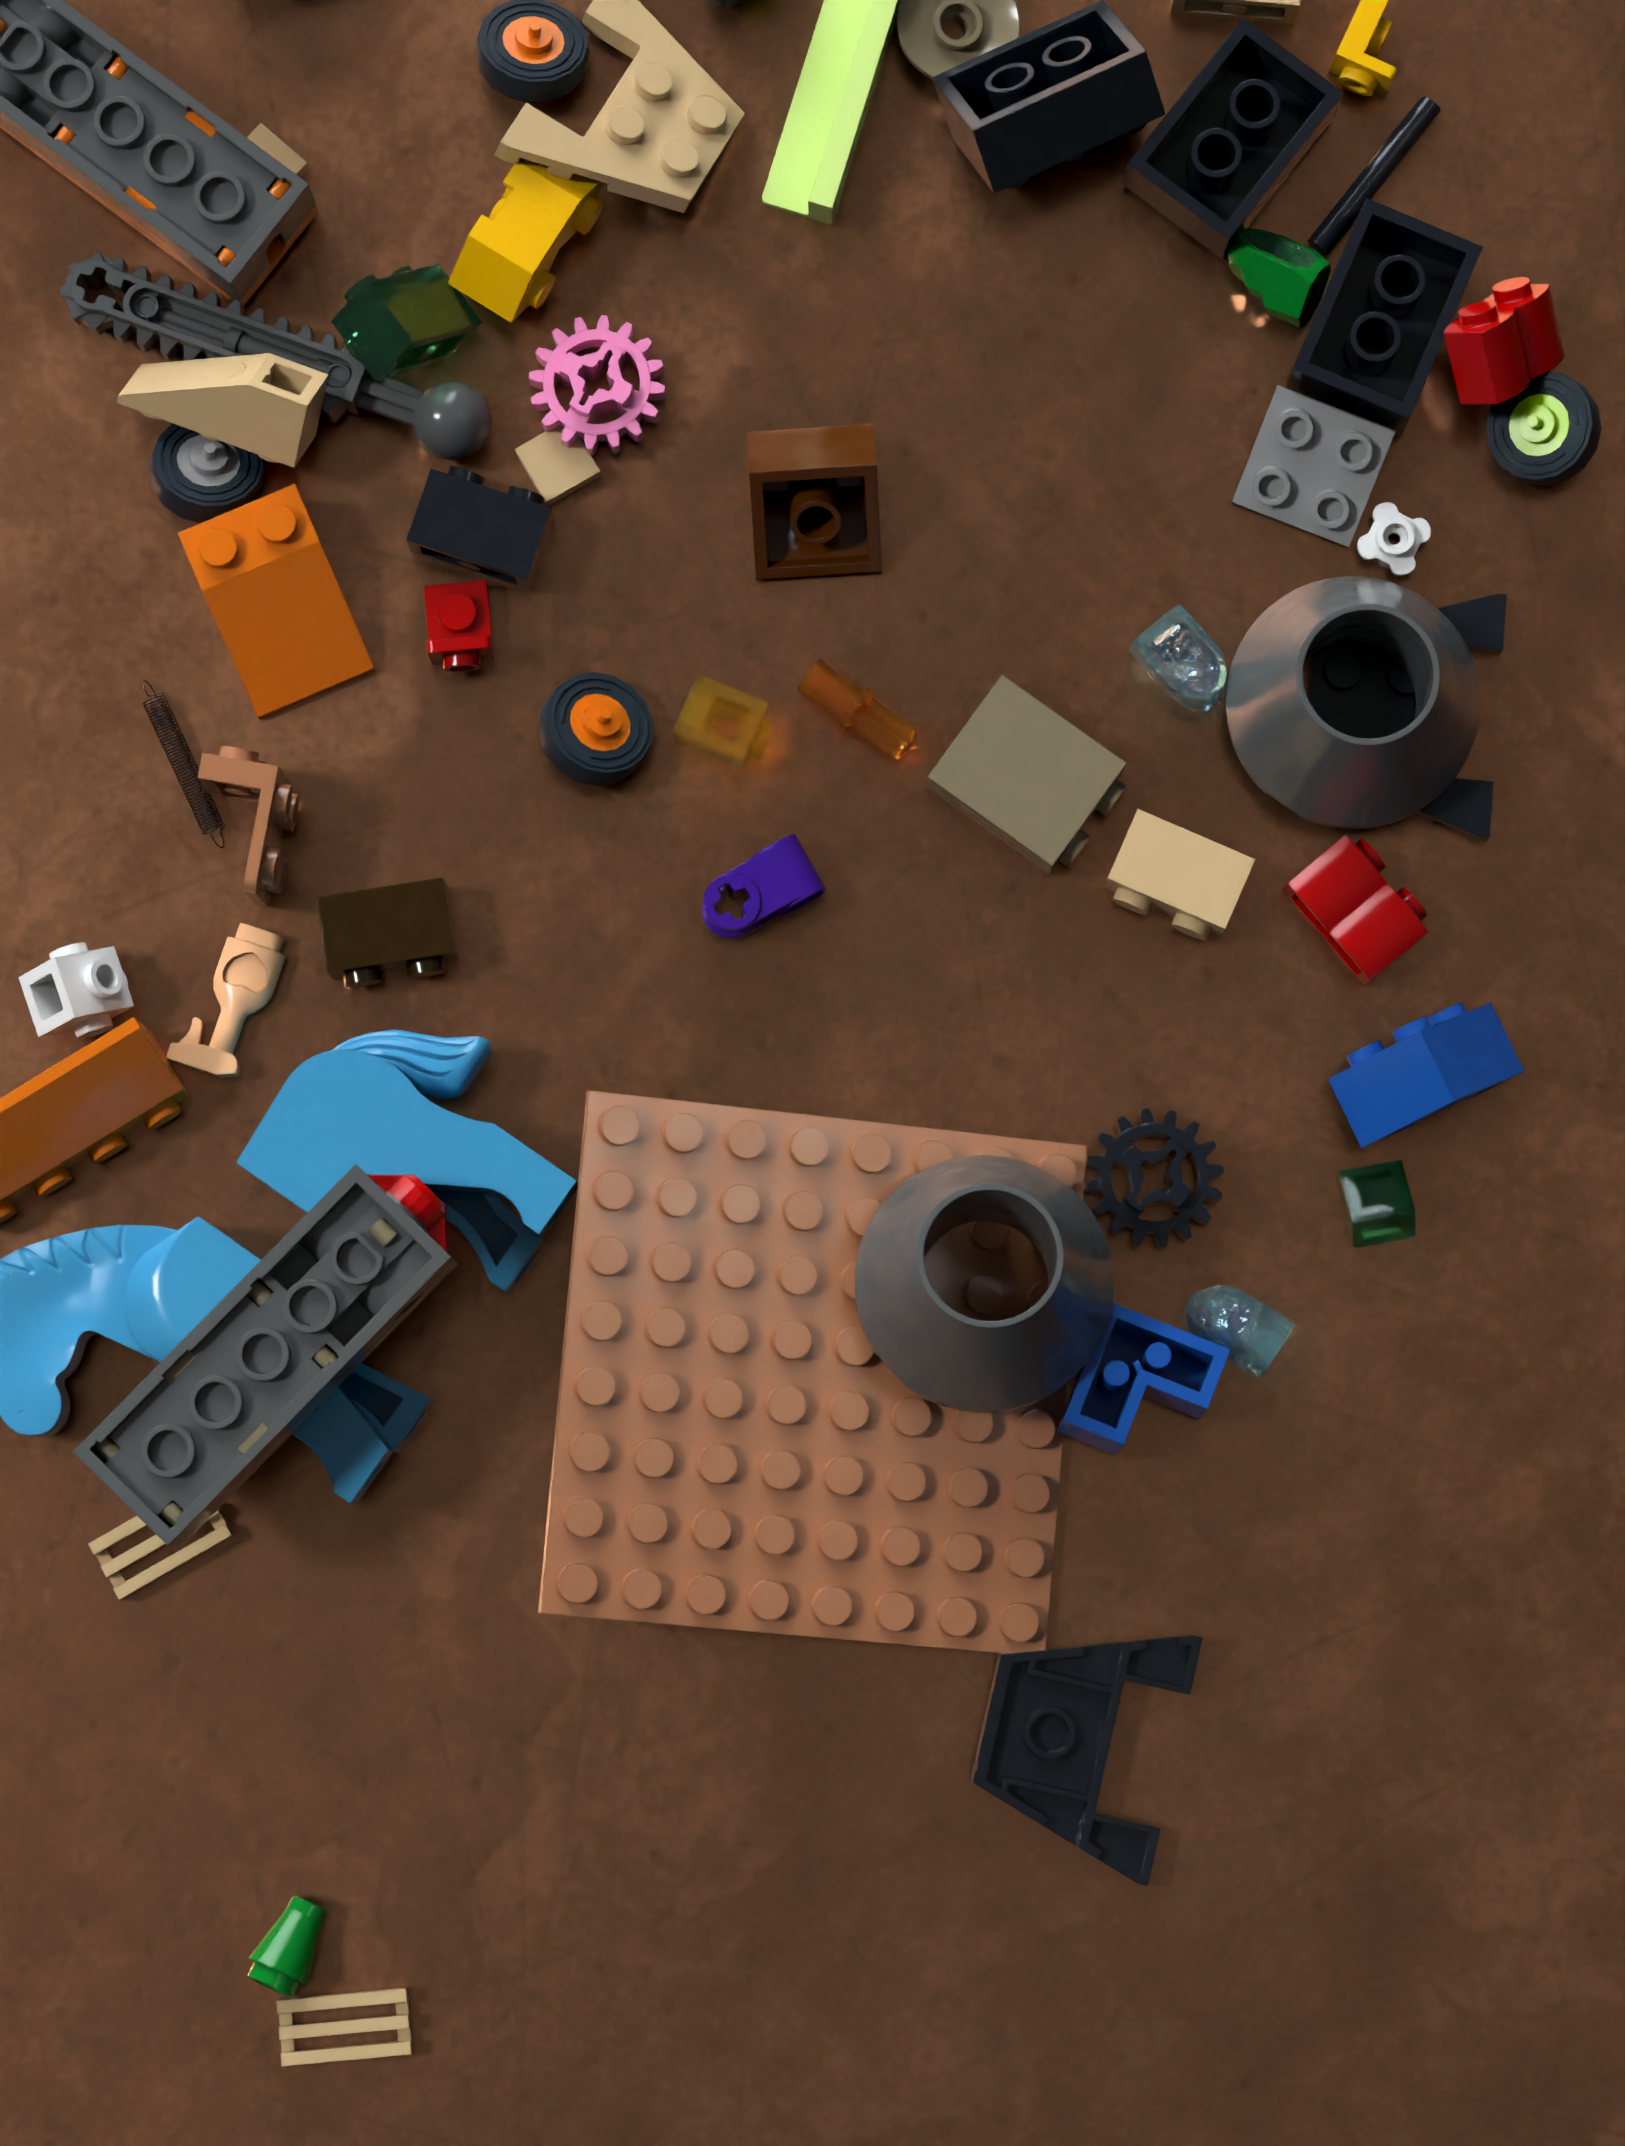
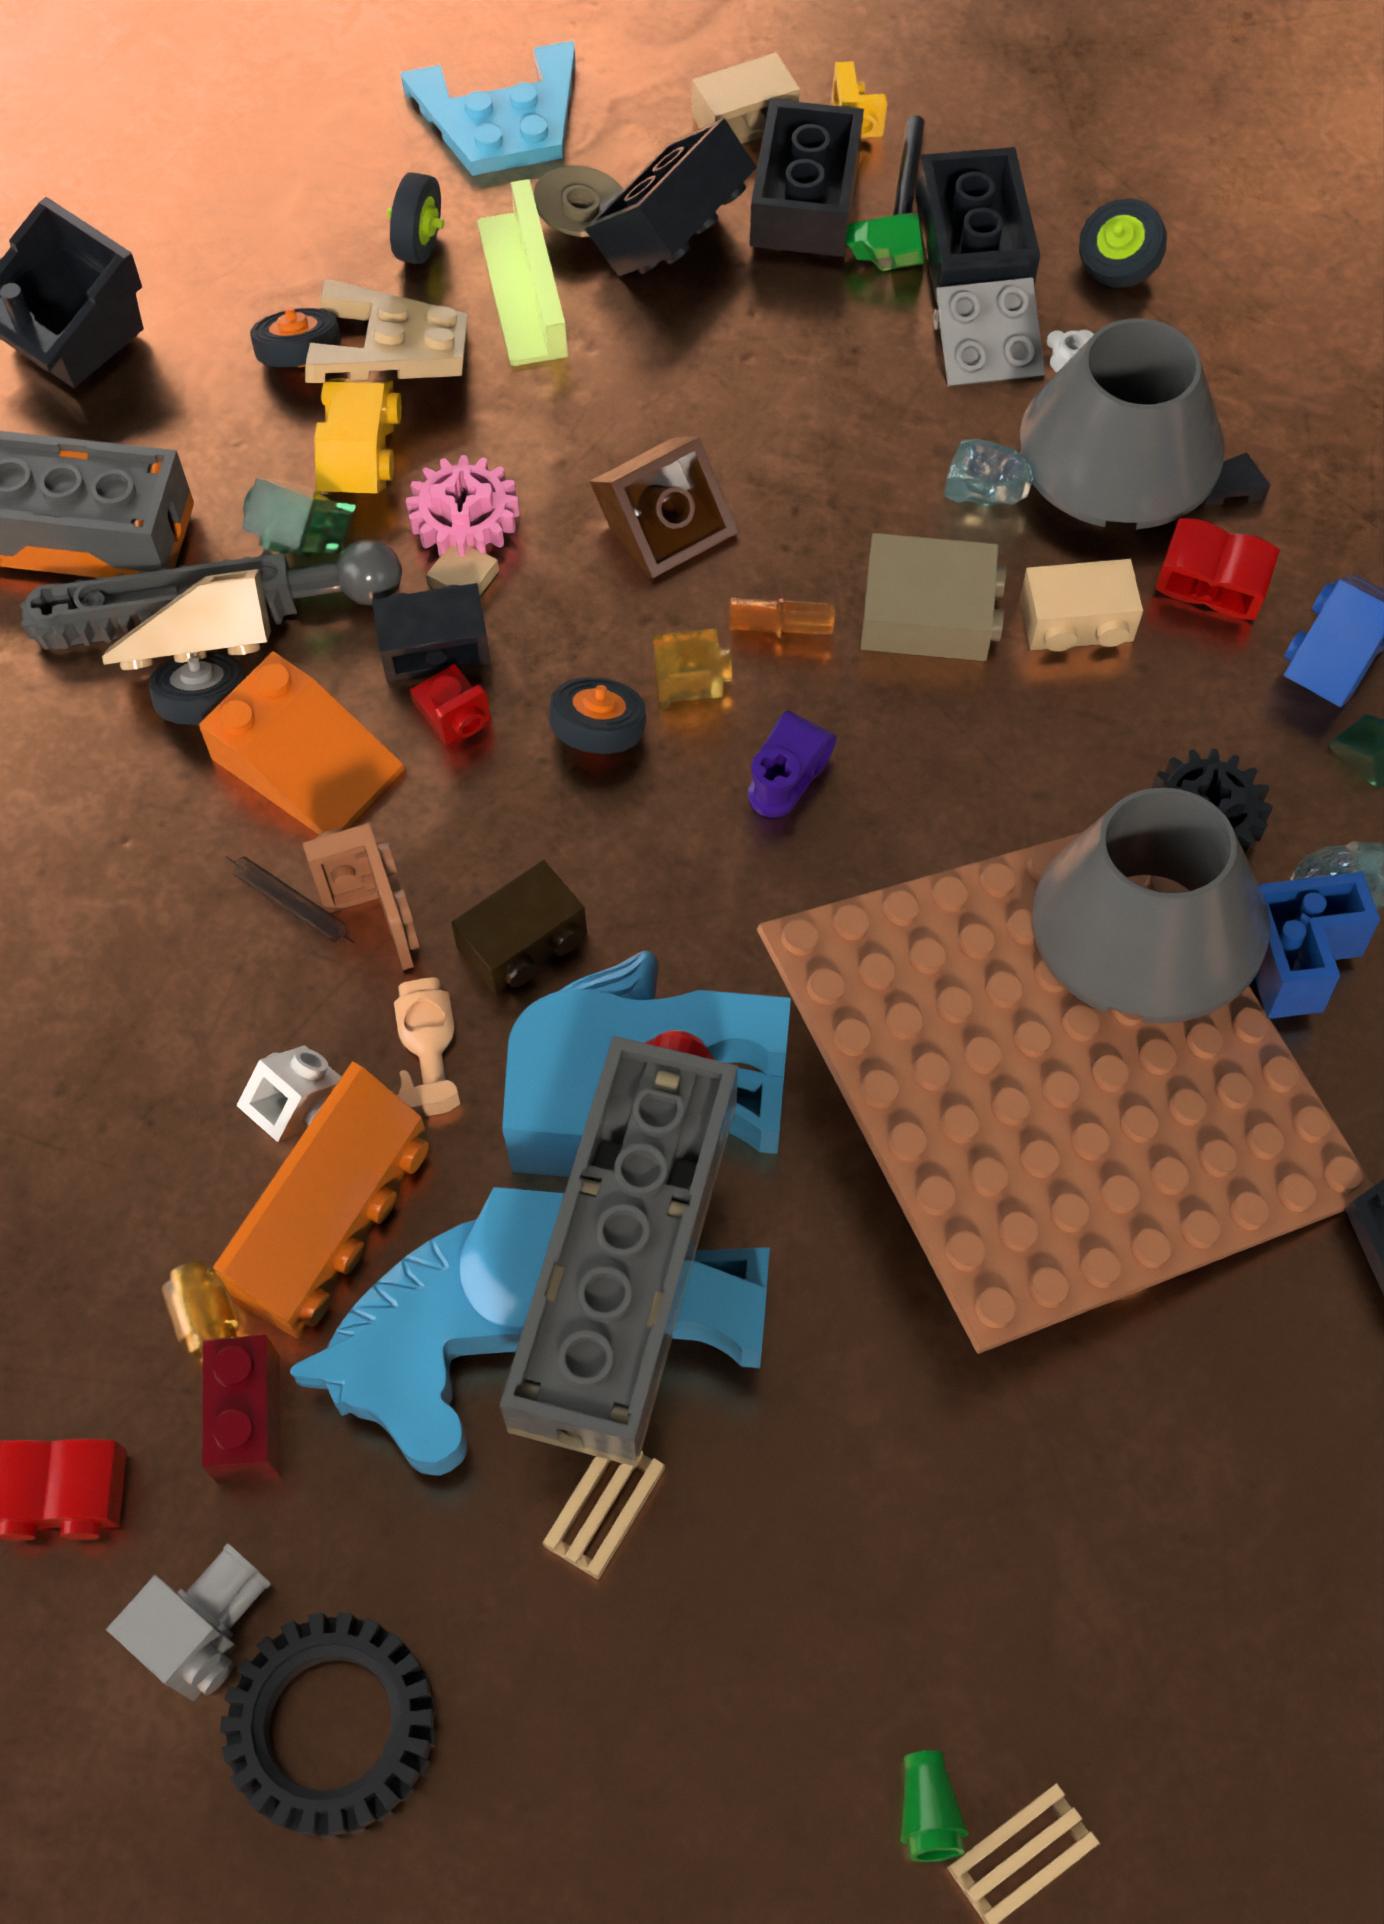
camera: 30 degrees left, 20 degrees down
red brick [1444,277,1565,404] -> none

